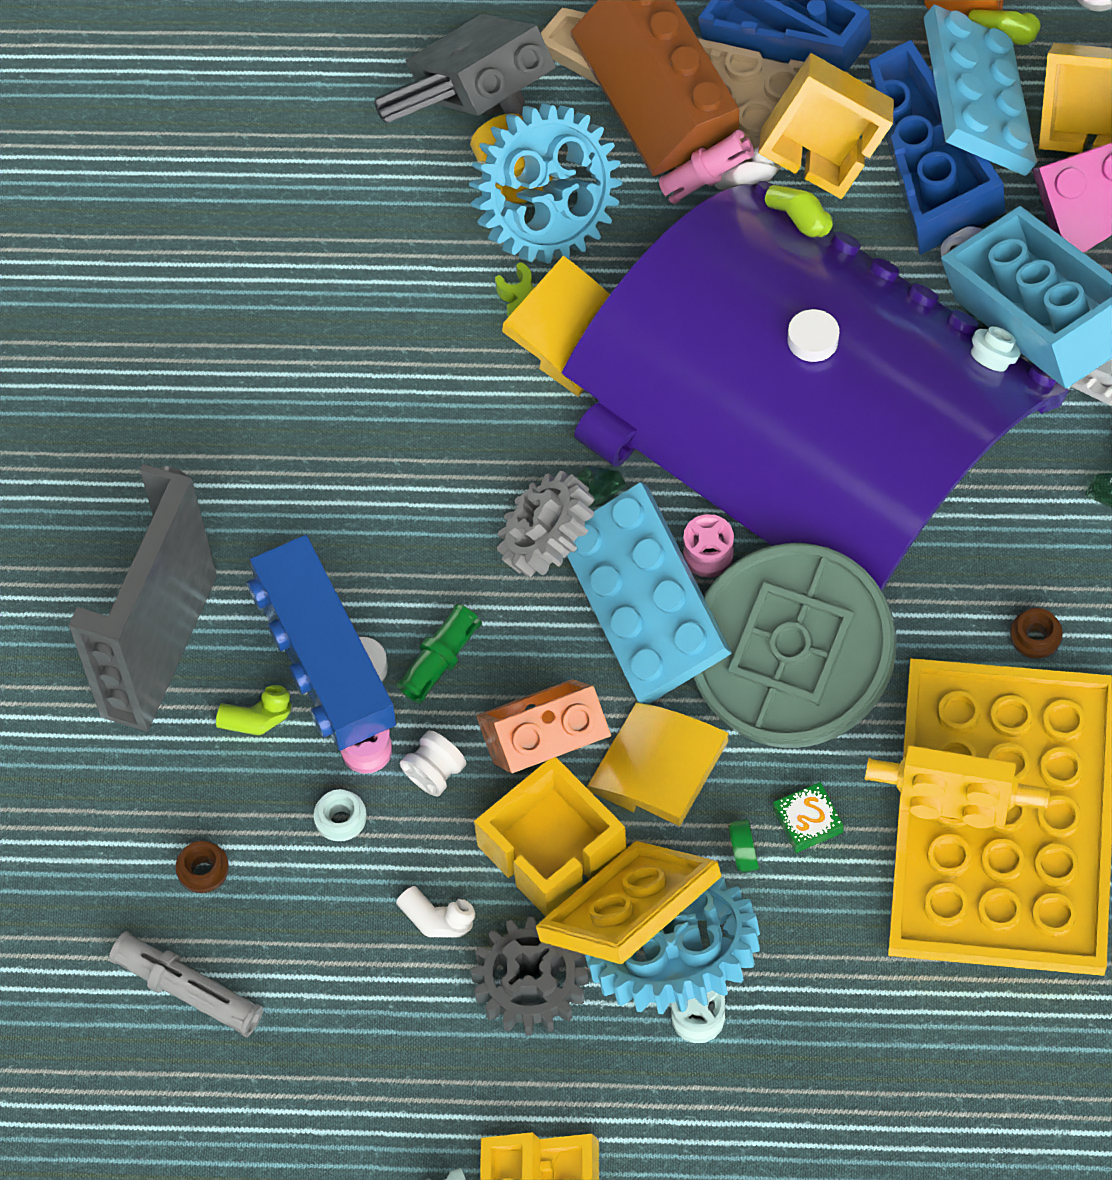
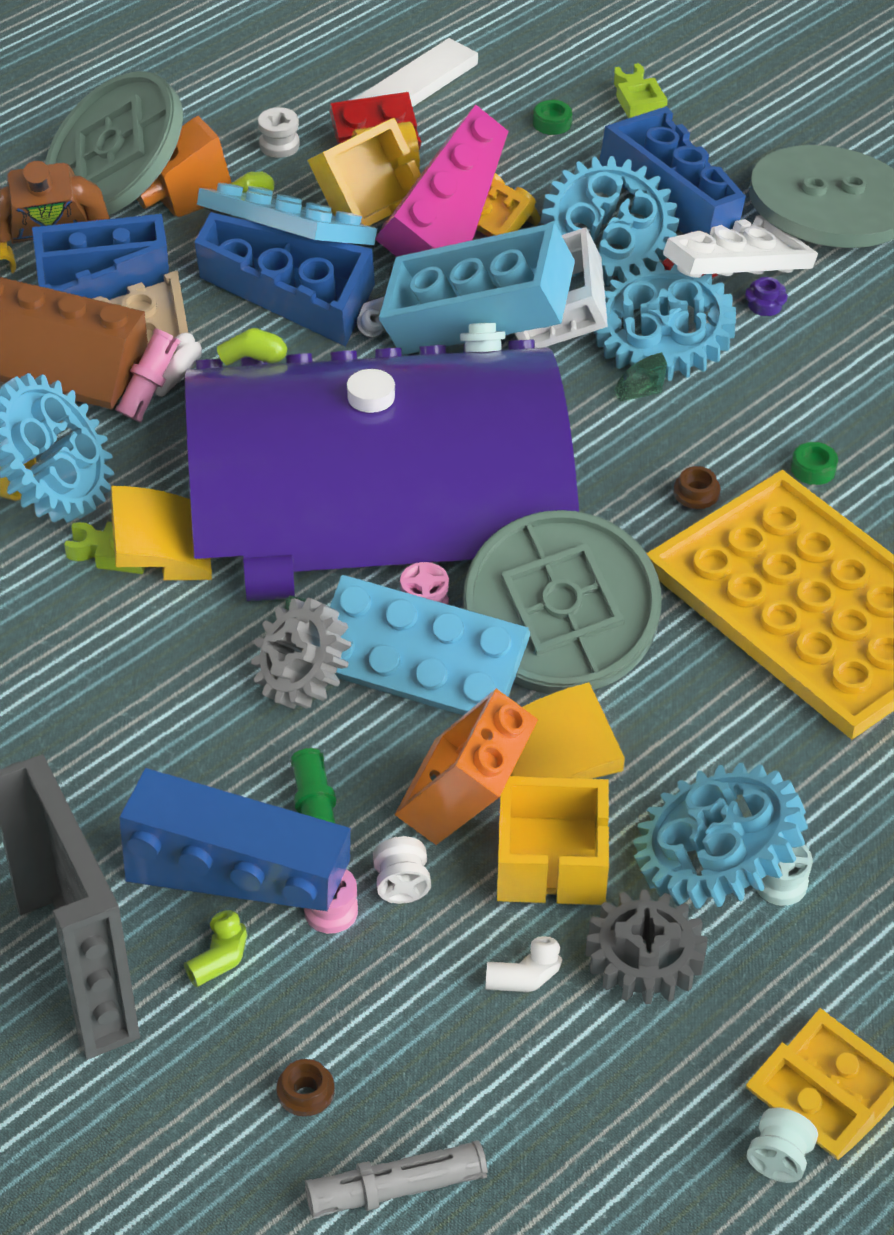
camera: 50 degrees left, 15 degrees down
light aqua plate [314,789,367,841] -> none
yellow tile [536,841,722,964] -> none
green tile [728,818,760,873] -> none
yellow piece [758,53,894,199] -> none
tile [773,782,844,853] -> none
yellow plate [865,745,1050,828] -> none

